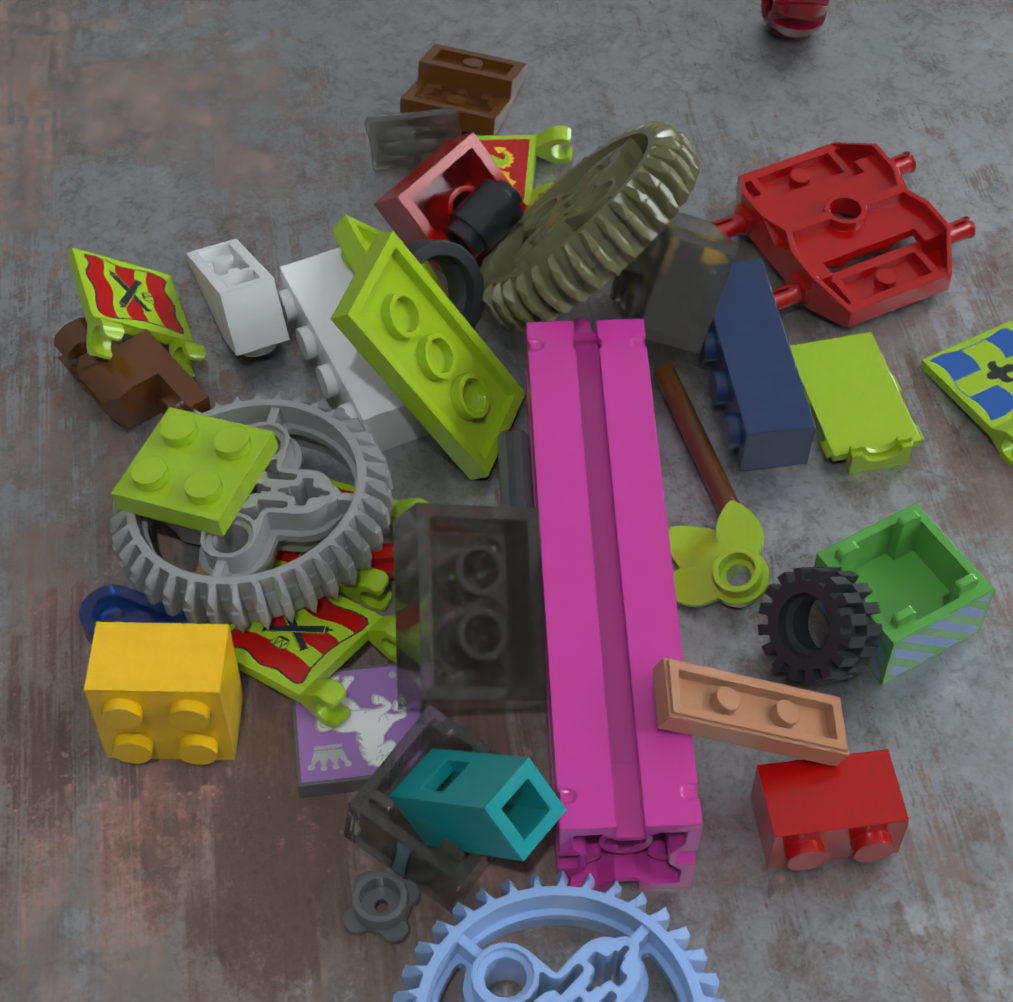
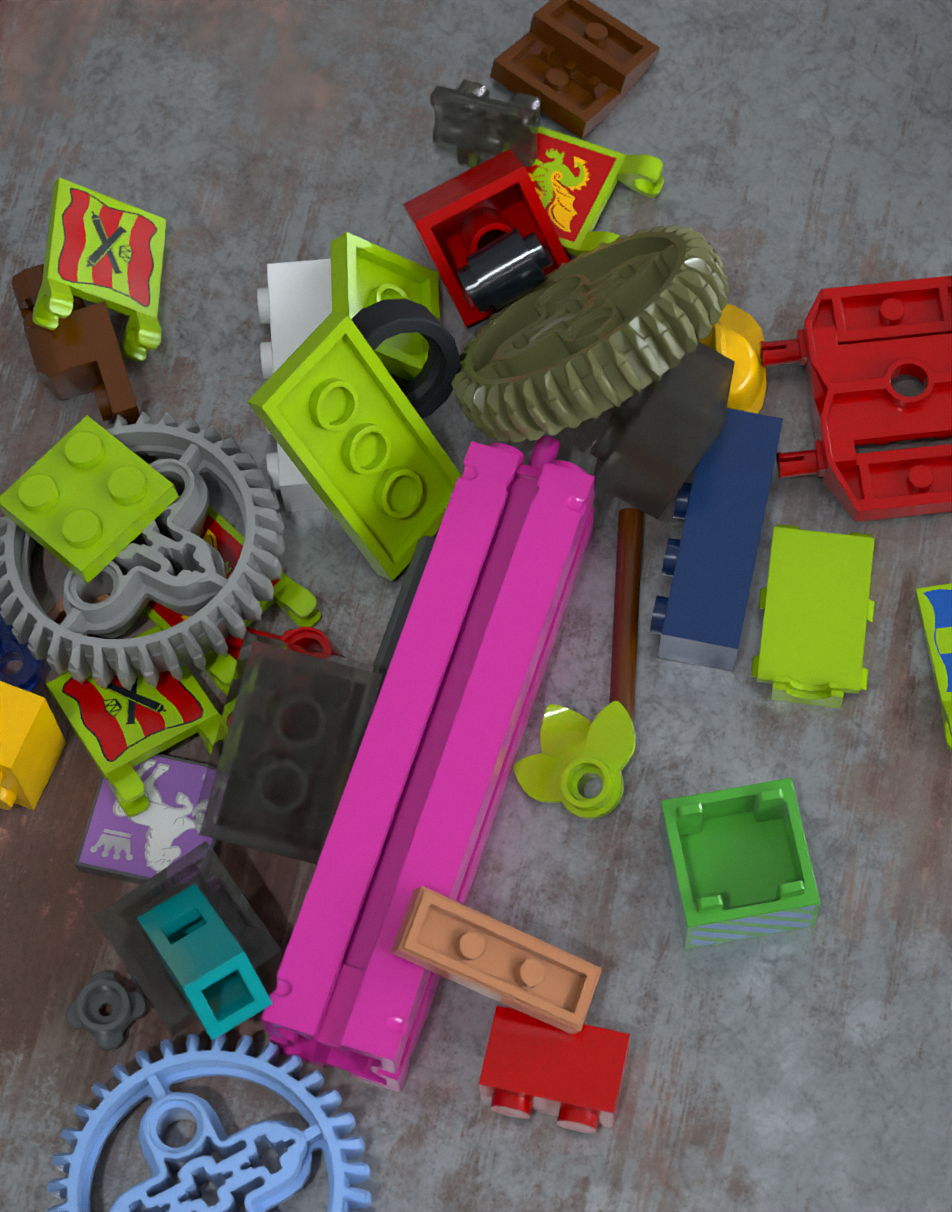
camera: 25 degrees right, 15 degrees up
white slope [186,238,290,357] -> none
black tyre [758,566,882,683] -> none

